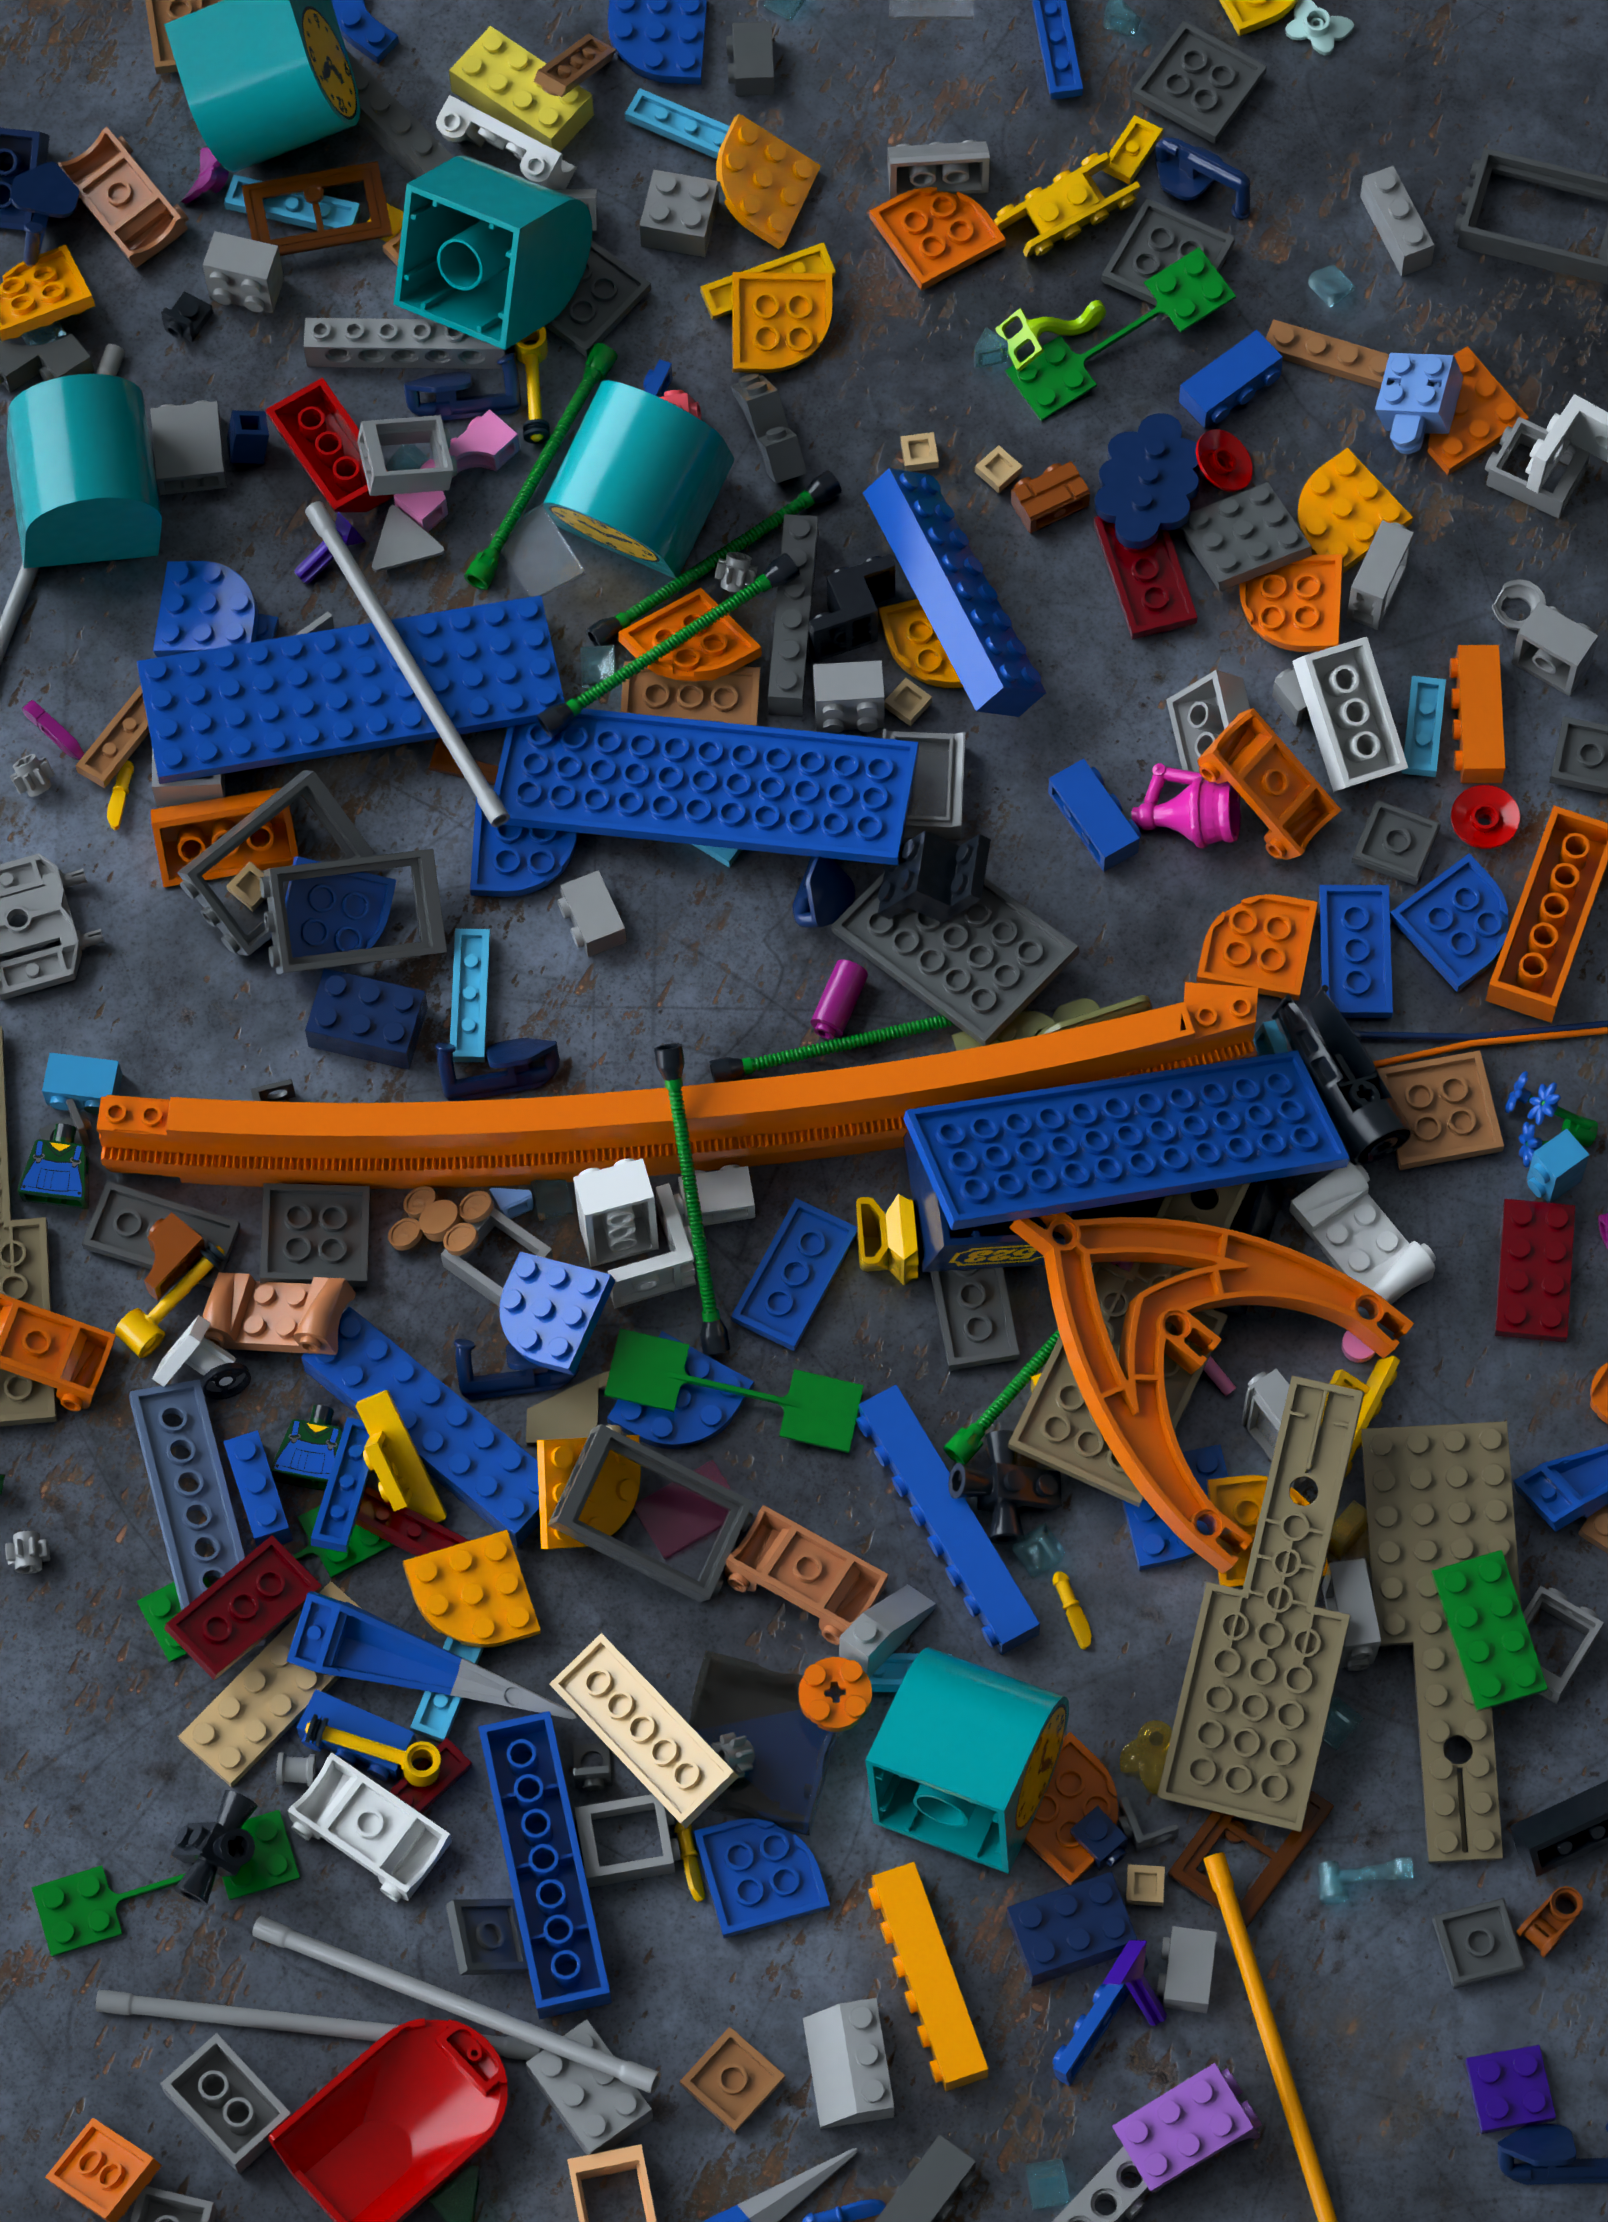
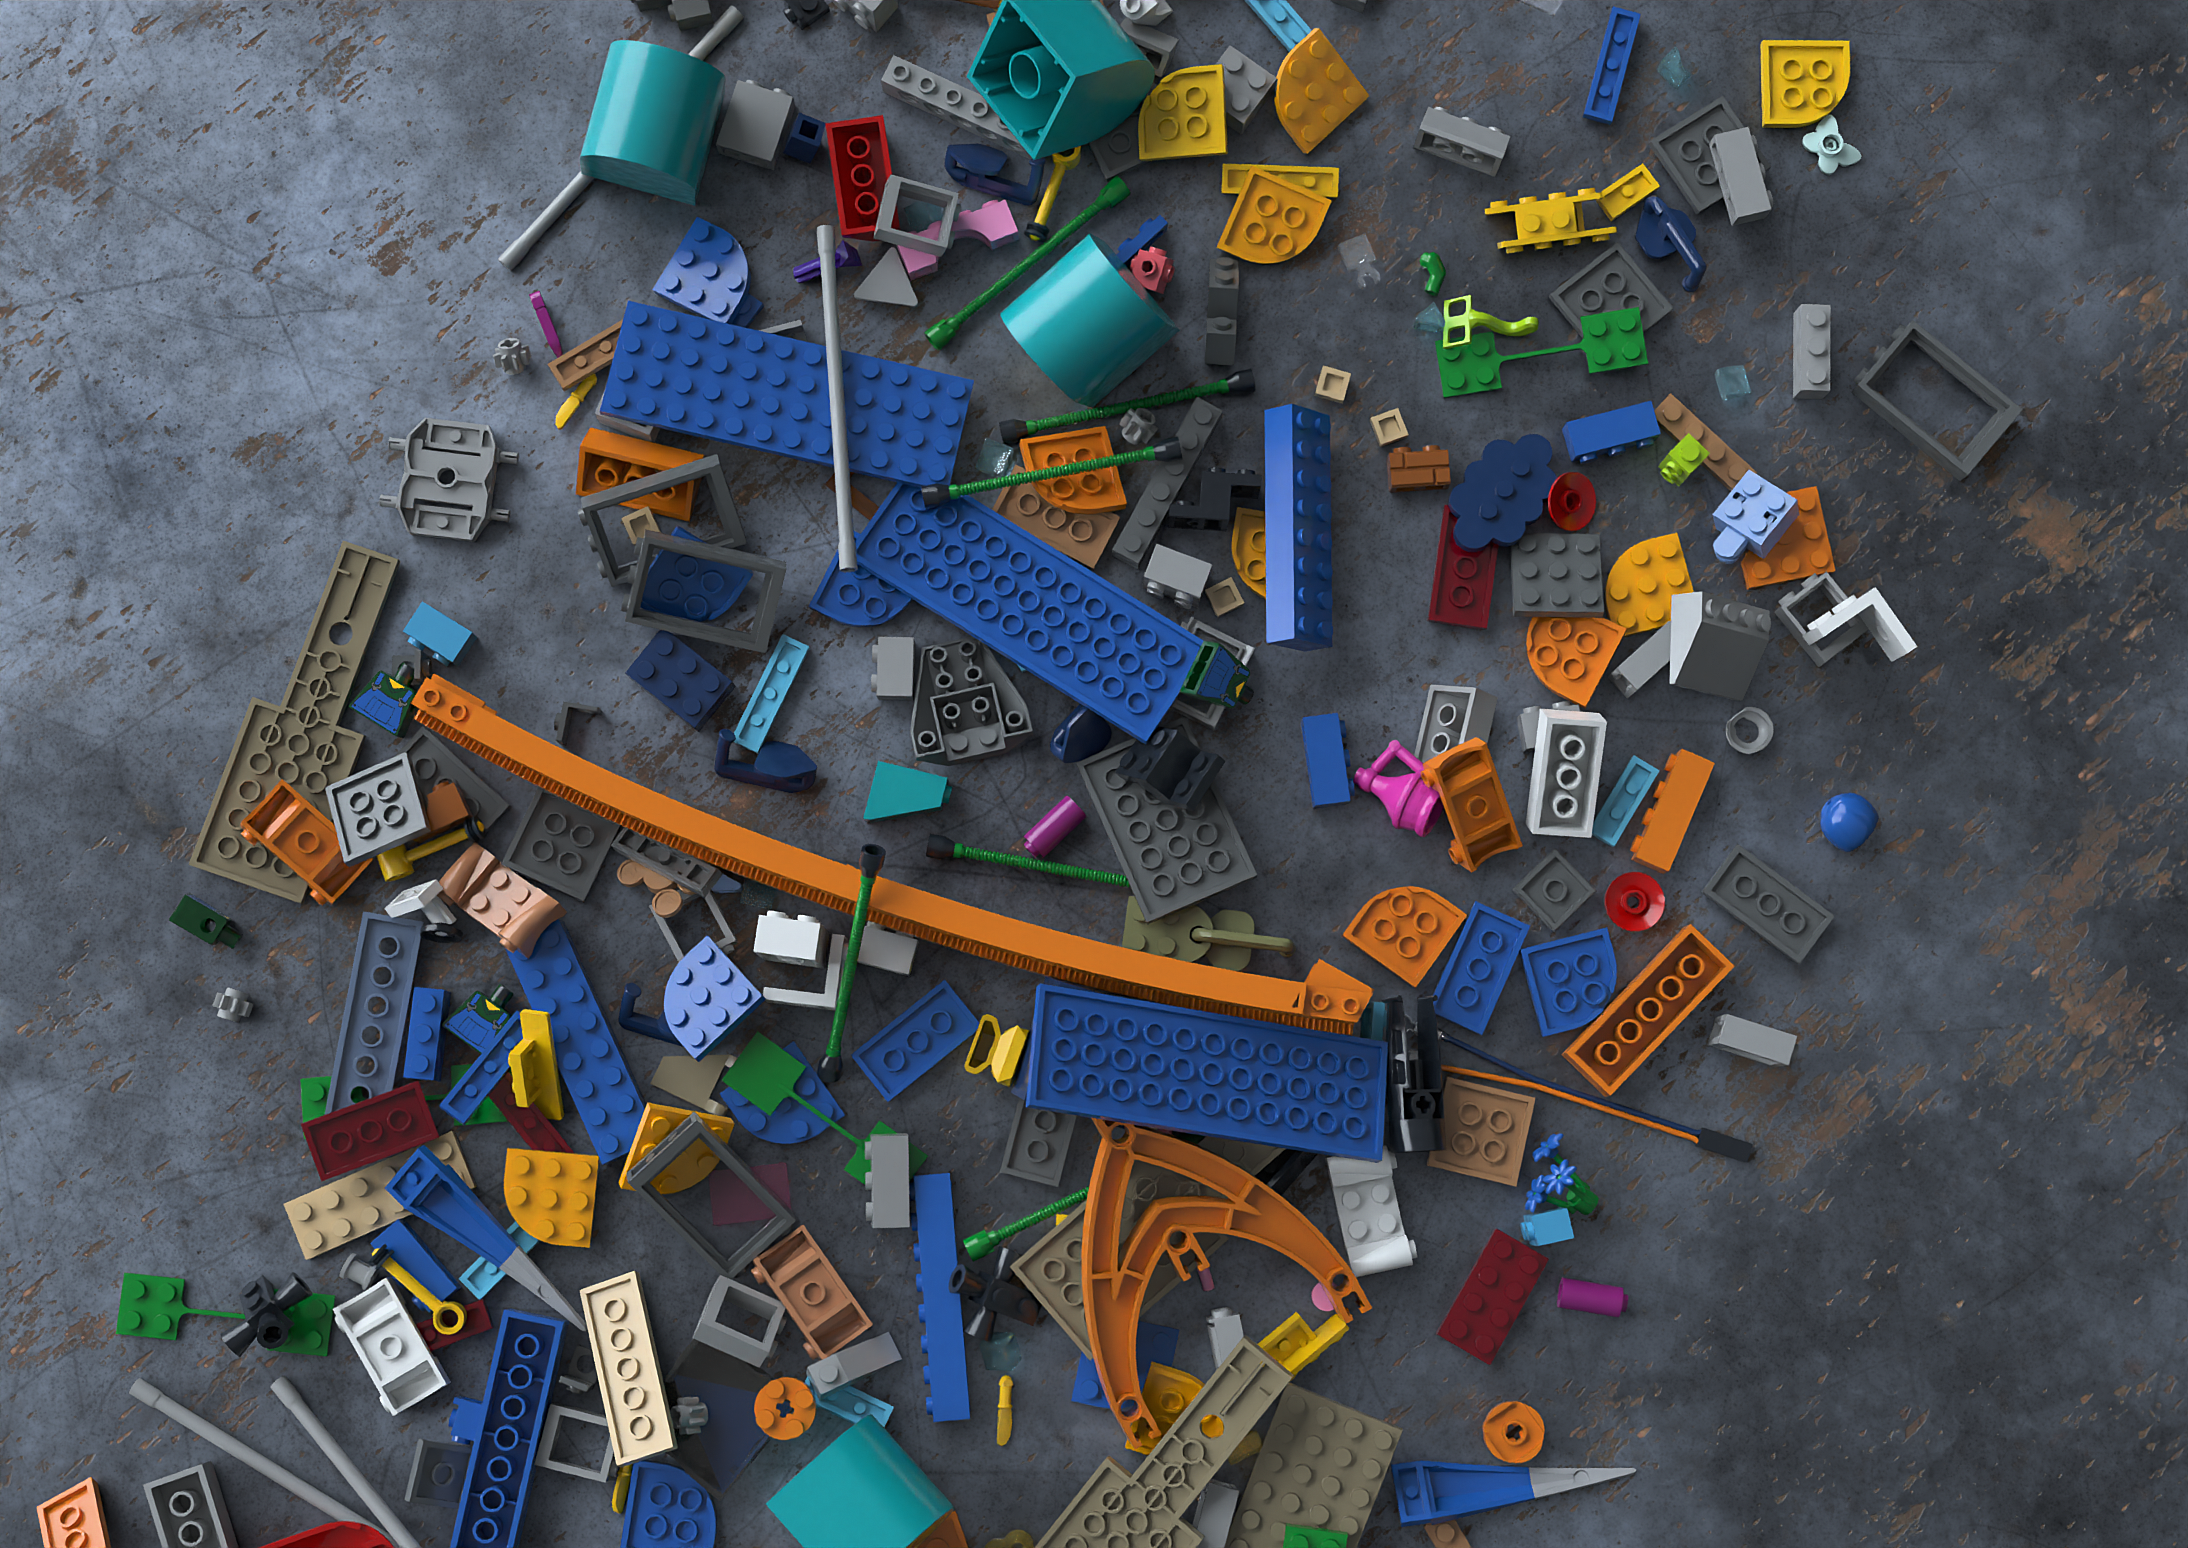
camera: 20 degrees right, 15 degrees up
clear piece [490,505,585,597] -> none
orange plate [869,187,1006,291] -> none
light grey brick [1512,602,1598,697] -> none
none -> plate [325,752,431,867]
none -> blue brick [449,1395,483,1445]
none -> dark grey plate [611,827,722,898]
none -> light grey window [692,1275,787,1368]
none -> teal slope [863,761,953,823]
none -> light grey brick [865,1133,910,1228]
none -> dark grey wedge [910,636,1033,766]
none -> yellow plate [1138,64,1228,161]
none -> torso [1179,641,1254,709]
none -> clear plate [1337,233,1380,290]
none -> green arm [1420,252,1446,296]
none -> lime brick [1658,433,1710,486]
none -> light grey slope [1669,591,1771,701]
none -> light grey brick [1709,127,1773,226]

